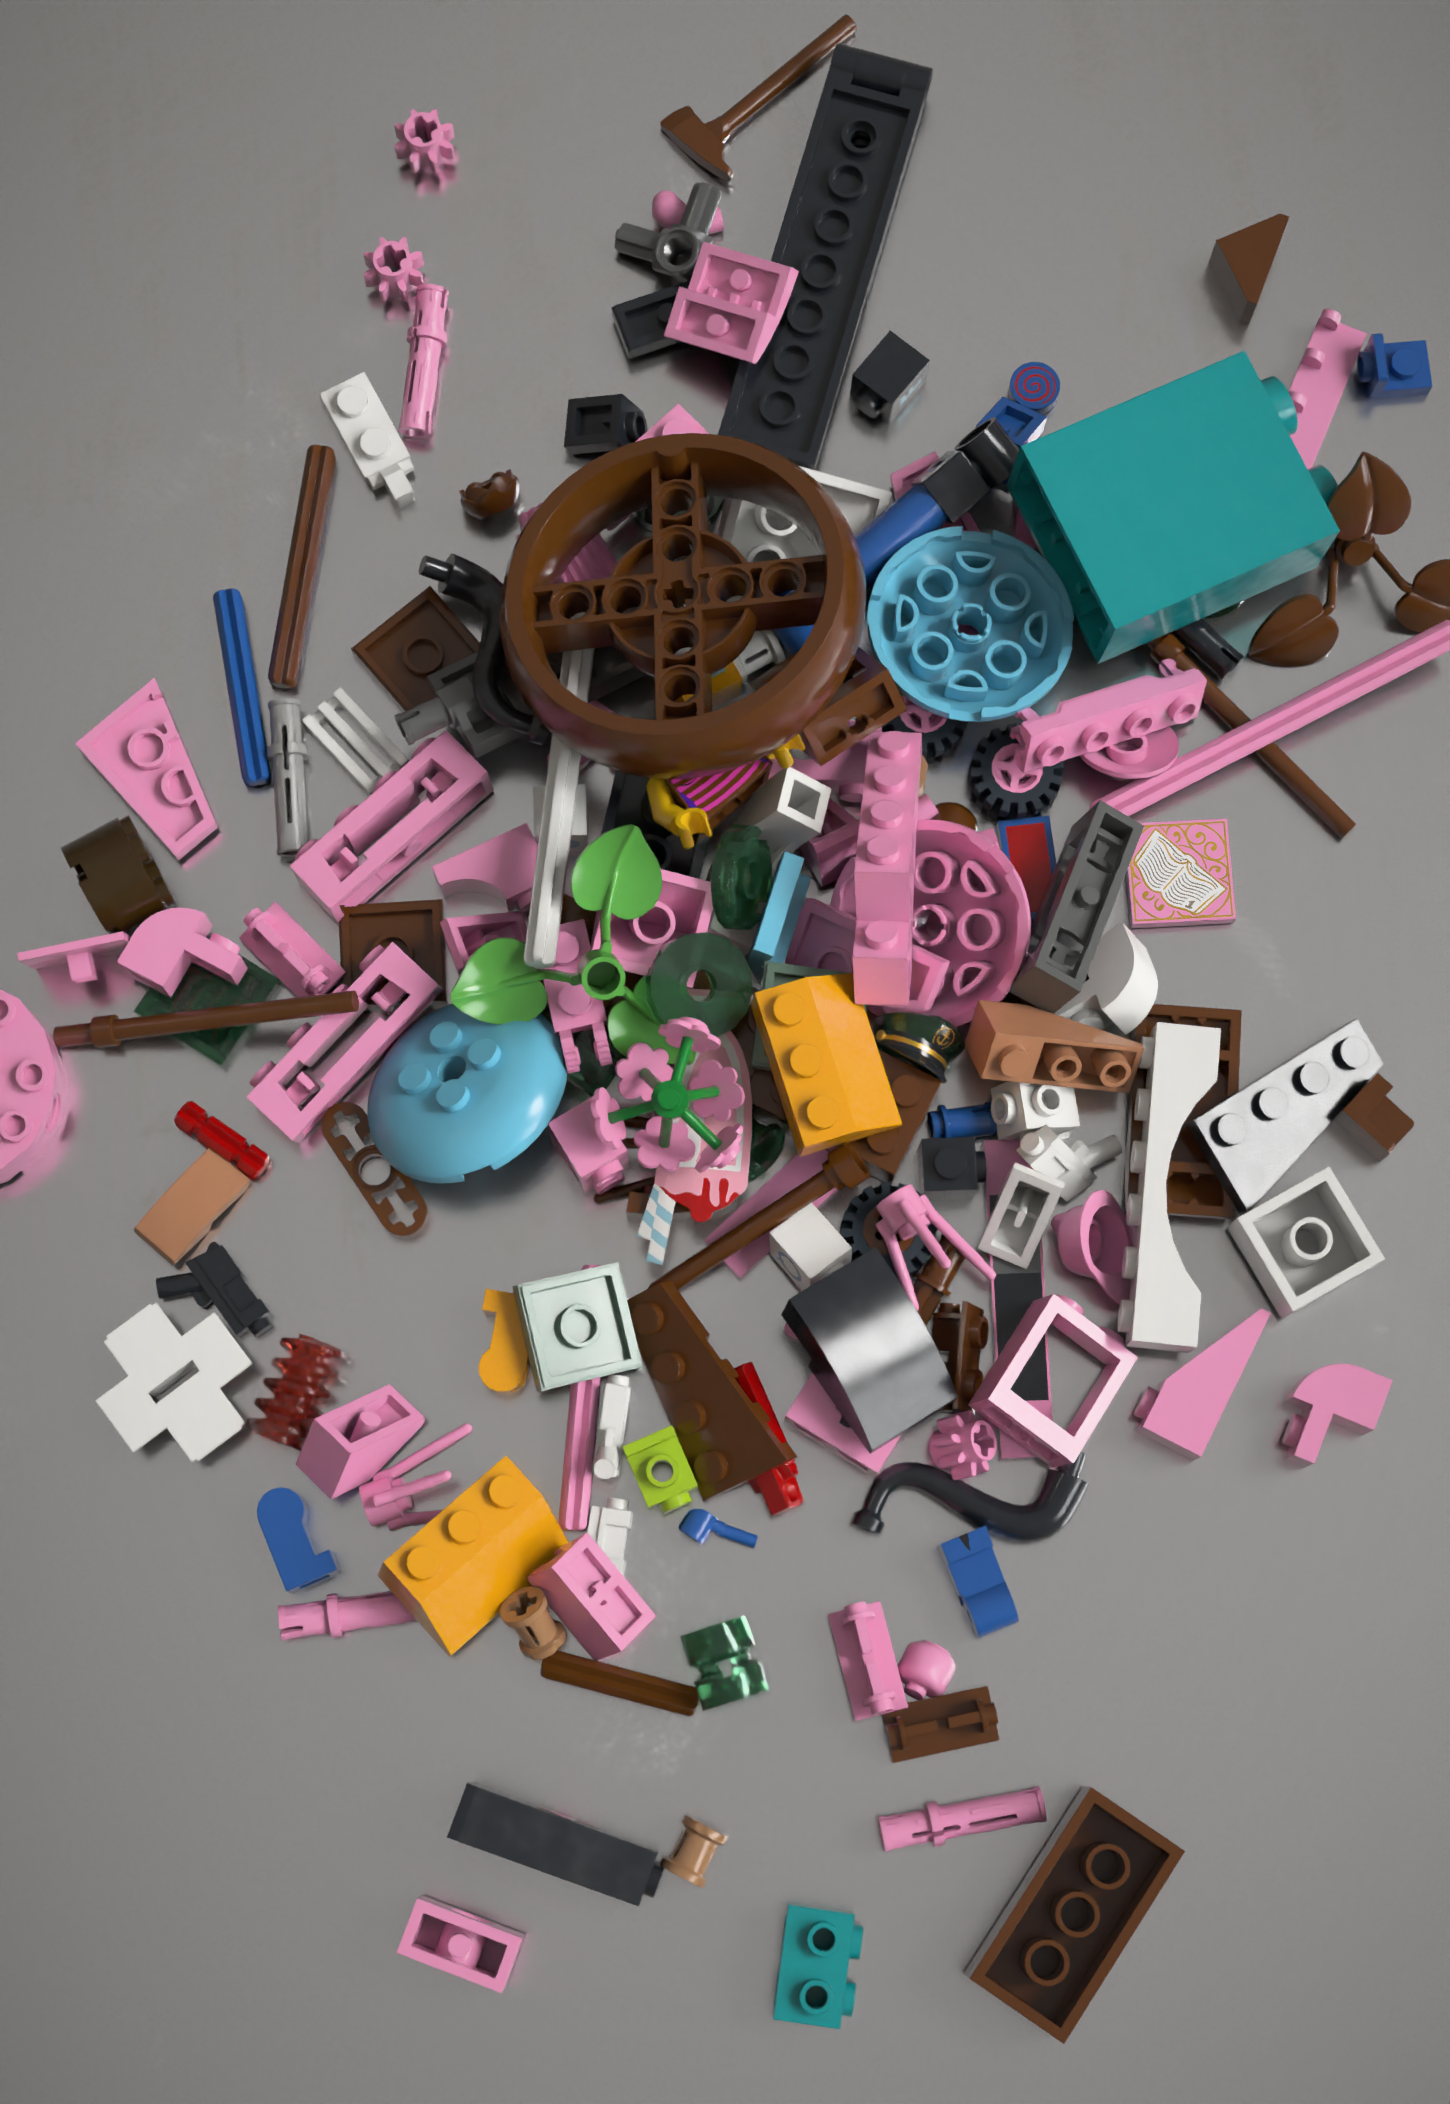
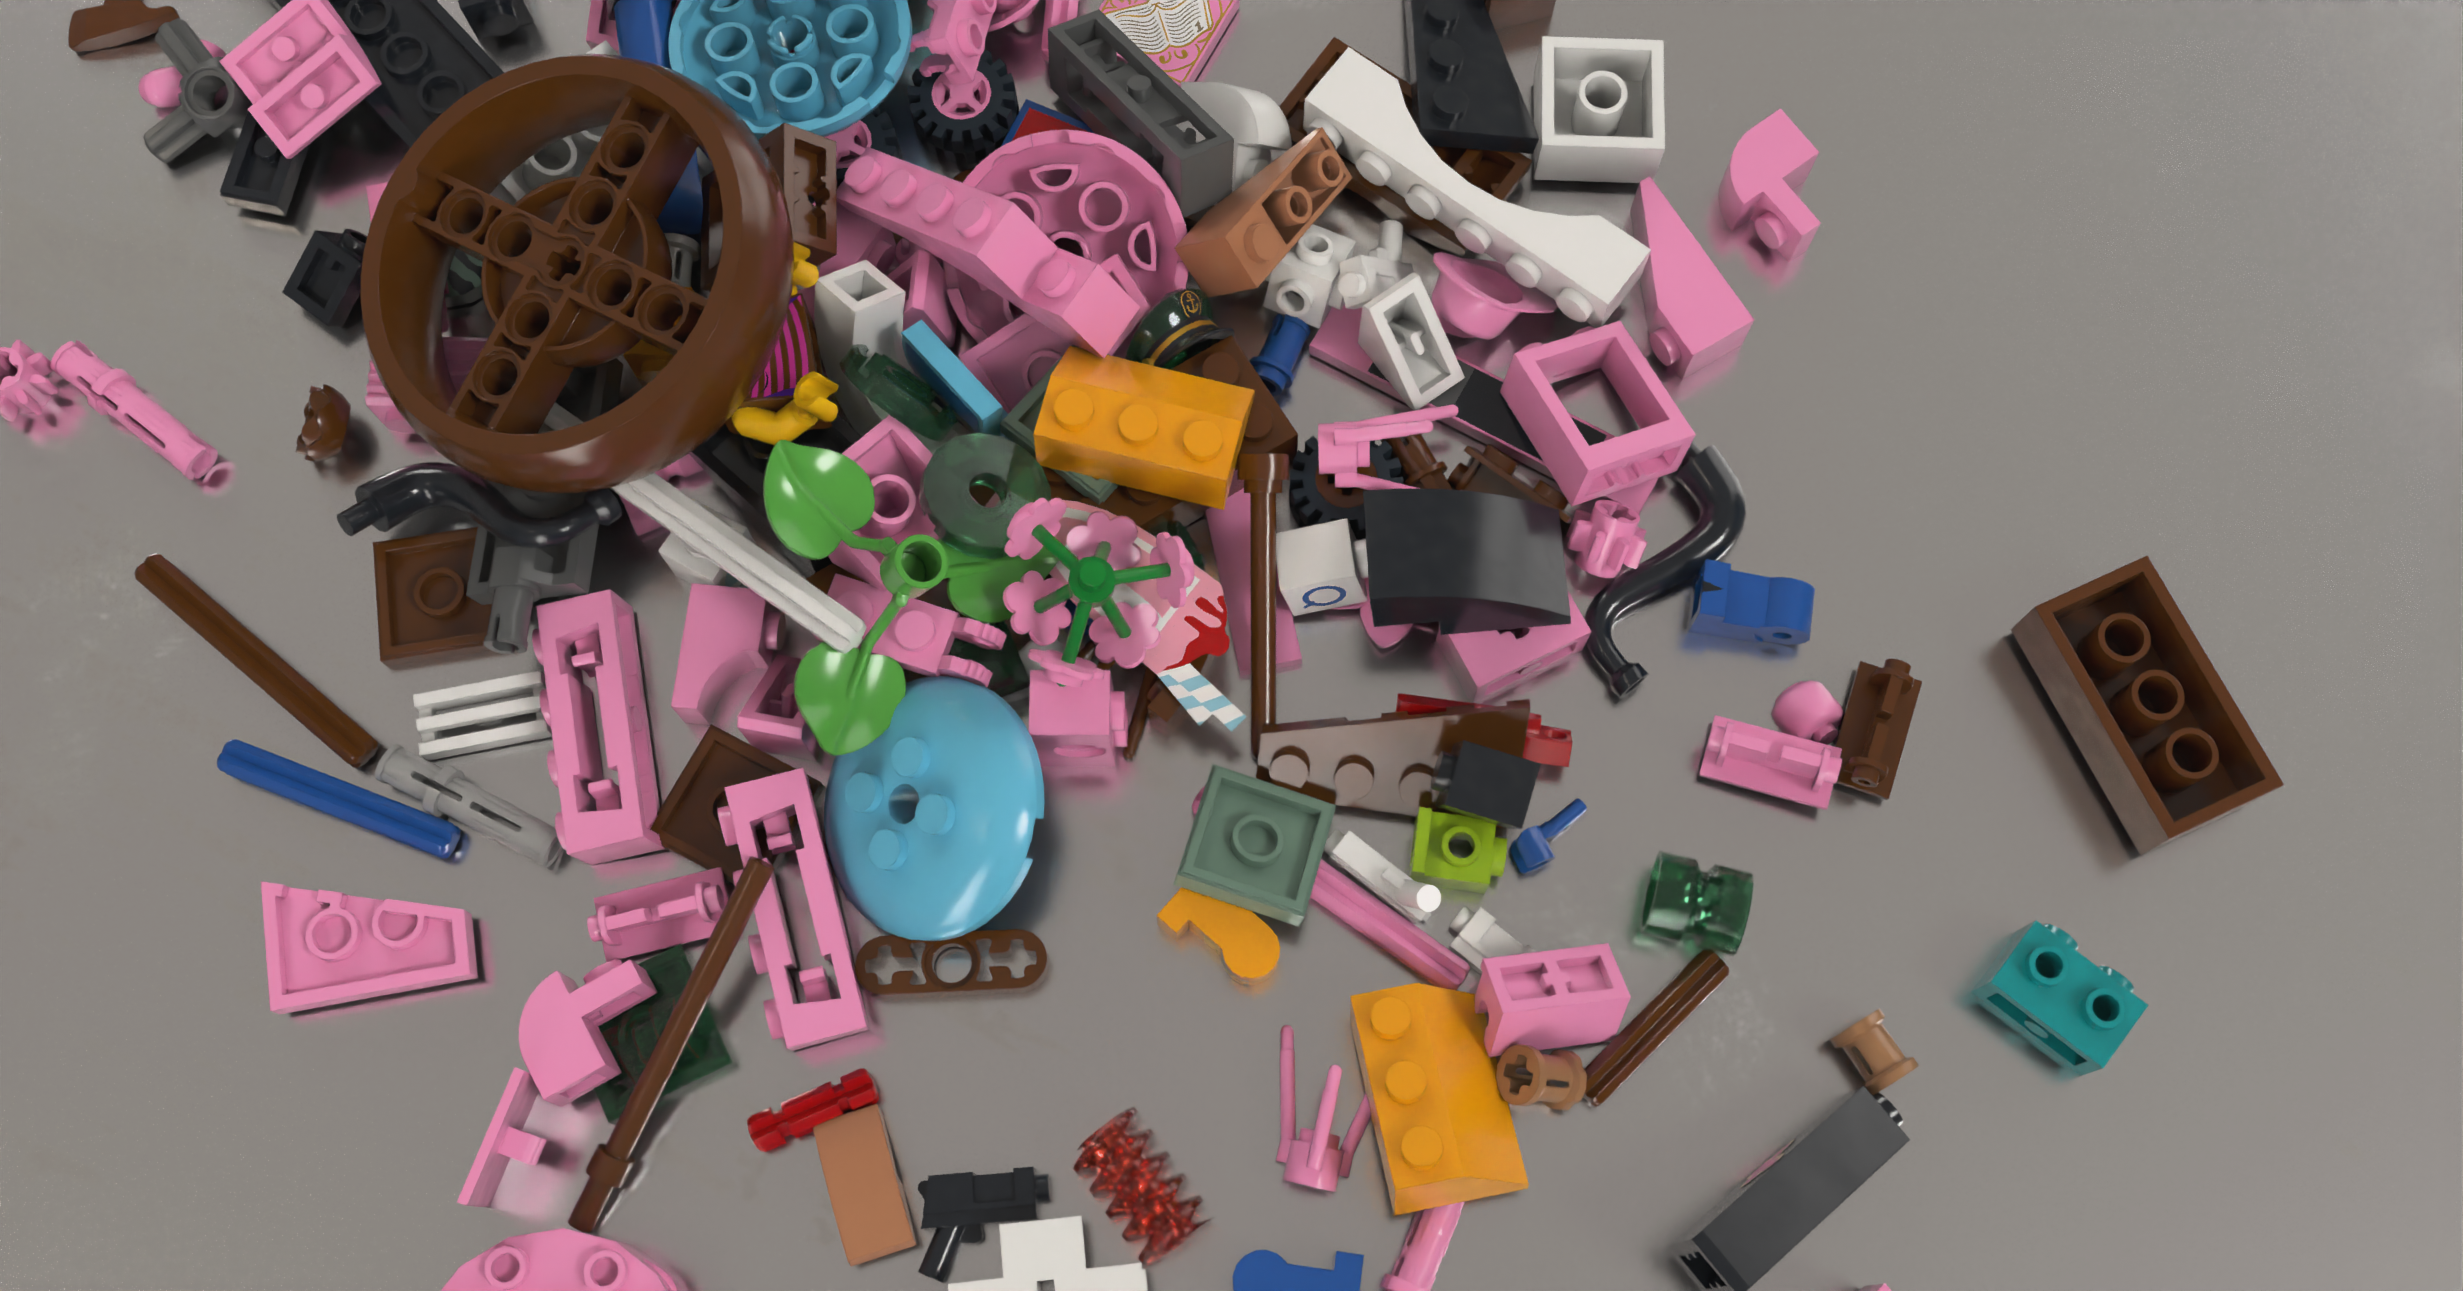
camera: 55 degrees left, 5 degrees down
dark brown brick [61,815,176,934] -> none
bright pink slope [295,1384,425,1499] -> none
white hinge [319,372,416,510] -> none
bright pink pin [877,1786,1047,1852] -> none
black brick [917,1137,986,1201] -> none
none -> black brick [1430,740,1541,829]

